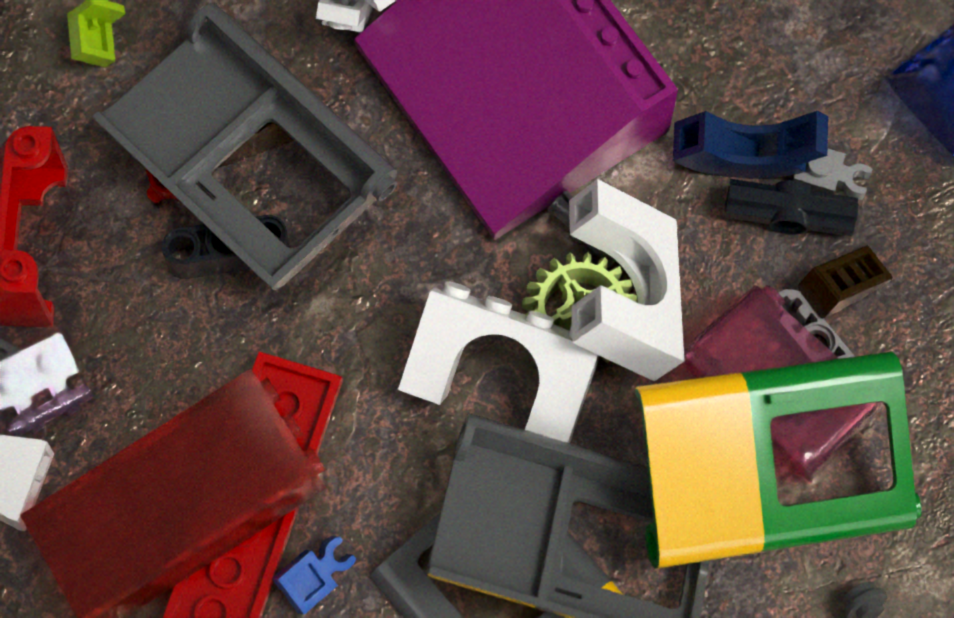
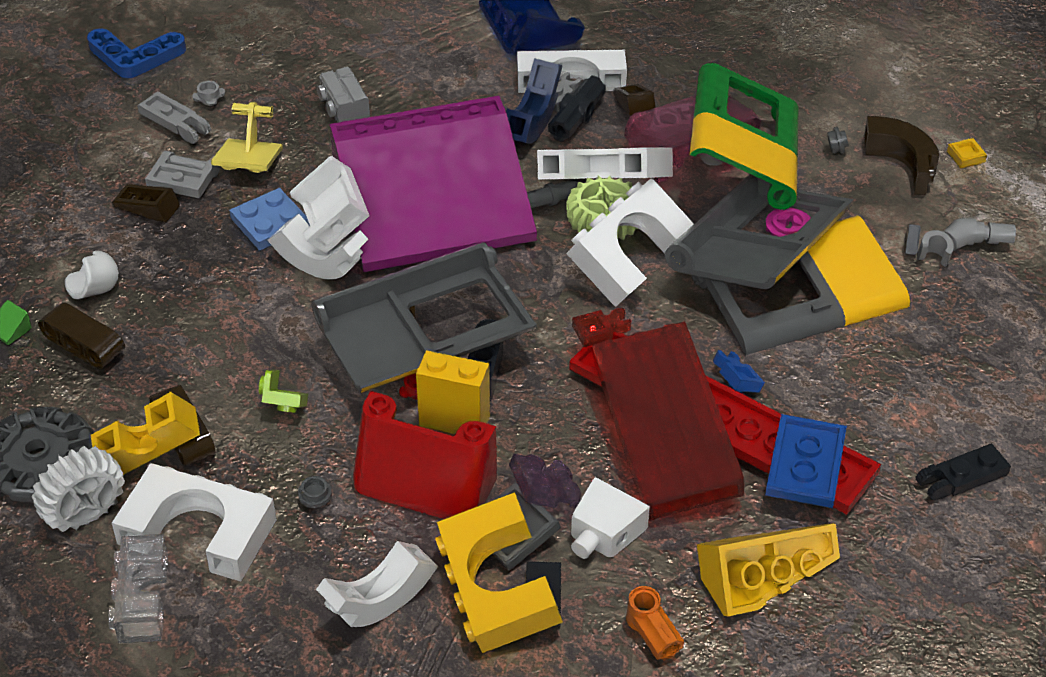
camera: 70 degrees left, 25 degrees down
none -> yellow brick [416,350,490,434]
none -> white arch [517,50,627,93]
none -> clear red plate [572,308,632,347]
none -> dark pink gear [766,208,811,237]

